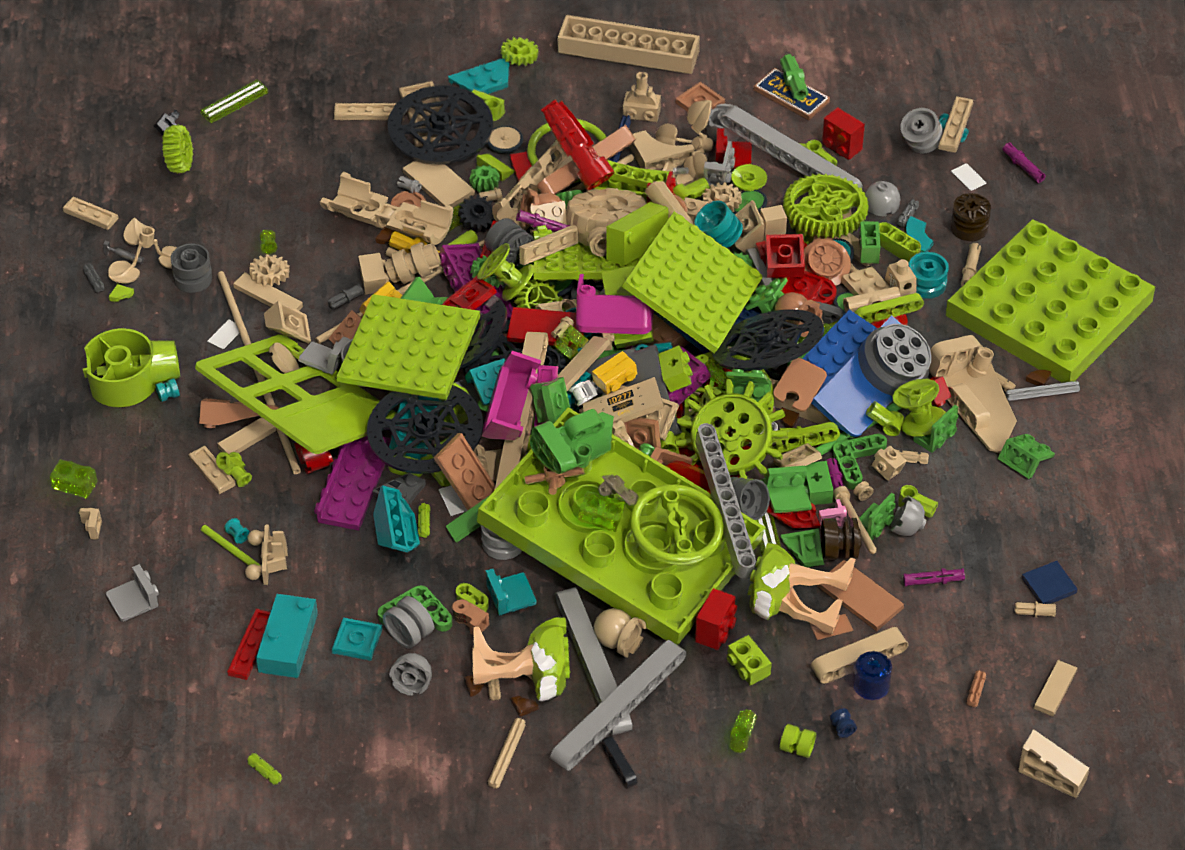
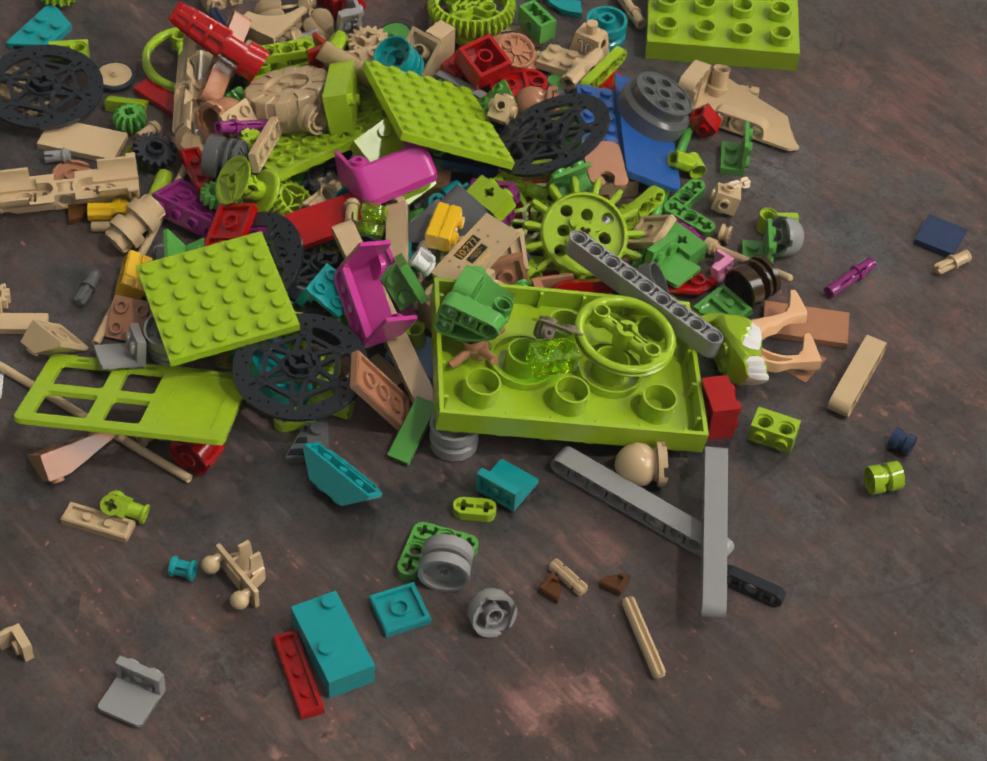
camera: 40 degrees left, 0 degrees up
lime piece [201,525,262,566] -> none
tan tile [218,417,276,454] -> none
tan tile [269,342,299,373] -> none
magenta bracket [315,436,391,531] -> none
tan brick [358,253,389,295] -> none
lime axle [418,503,430,538] -> none
white sticker [439,486,468,516] -> none
nougat leg [452,599,489,636] -> none
animal [473,617,570,702] -> none
clear neon green piece [730,709,757,753] -> none
lime dish [731,164,767,191] -> none
clear blue piece [853,651,892,700] -> none
lime beam [879,222,921,263] -> none
lime piece [892,379,946,437] -> none
nougat axle [967,670,986,707] -> none
bright green bracket [998,434,1055,479] -> none
axle [1006,381,1080,401] -> none
reddish brown tile [1026,370,1052,386] -> none
none -> tan brick [487,93,518,126]

